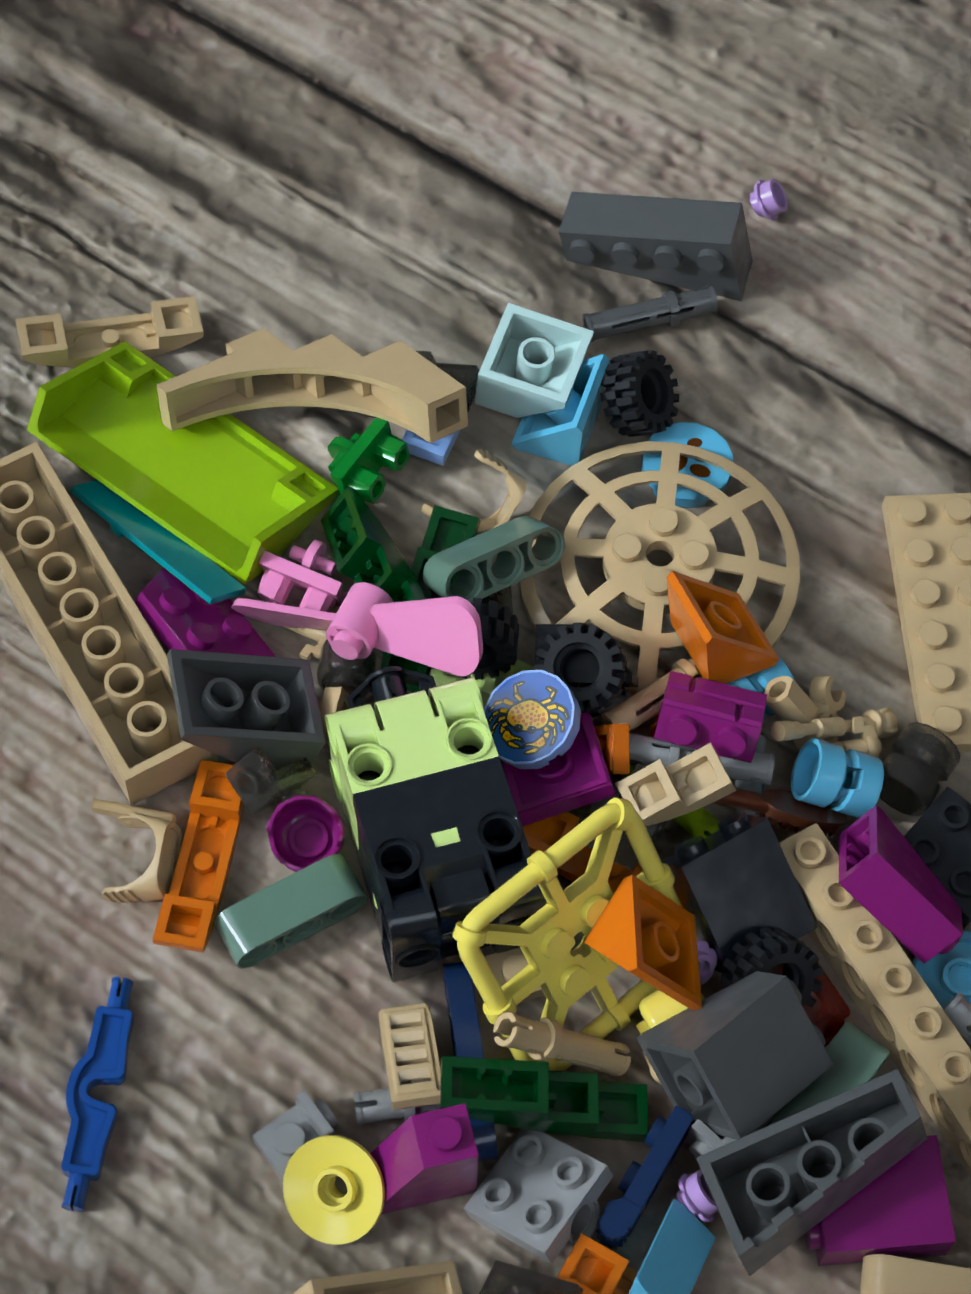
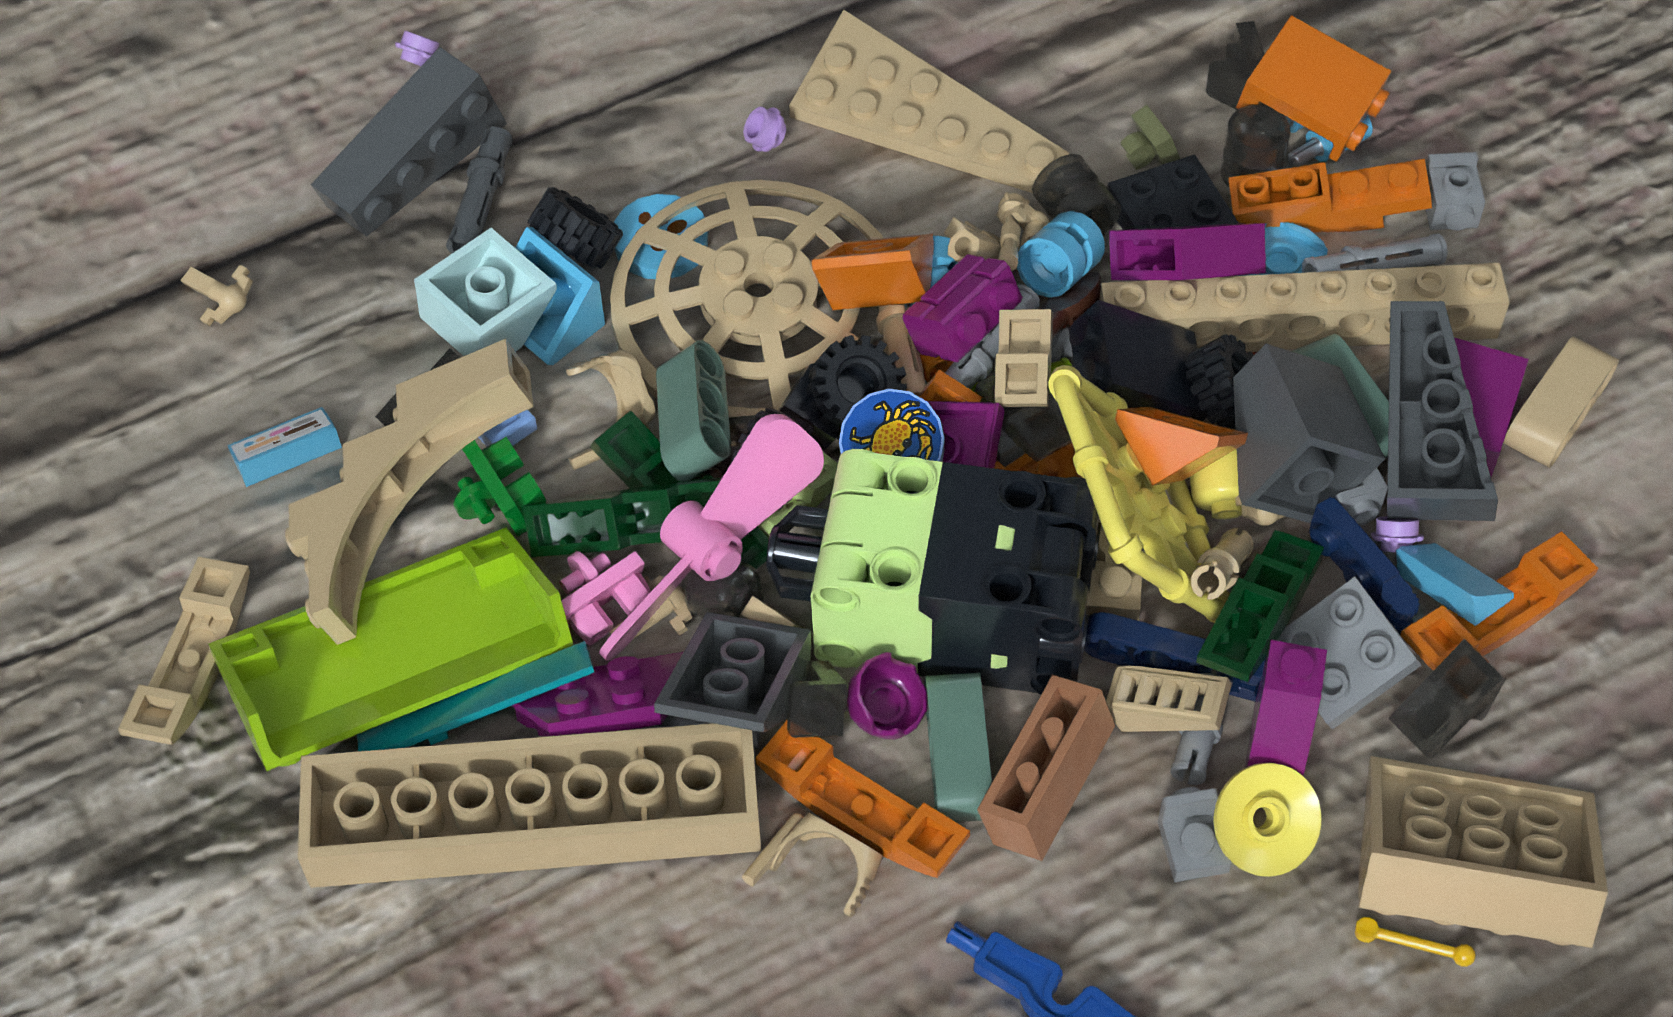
camera: 60 degrees left, 5 degrees down
none -> tan piece [181,265,253,326]
none -> medium azure slope [227,407,342,487]
none -> lavender plate [744,107,786,152]
none -> nougat brick [977,675,1115,861]

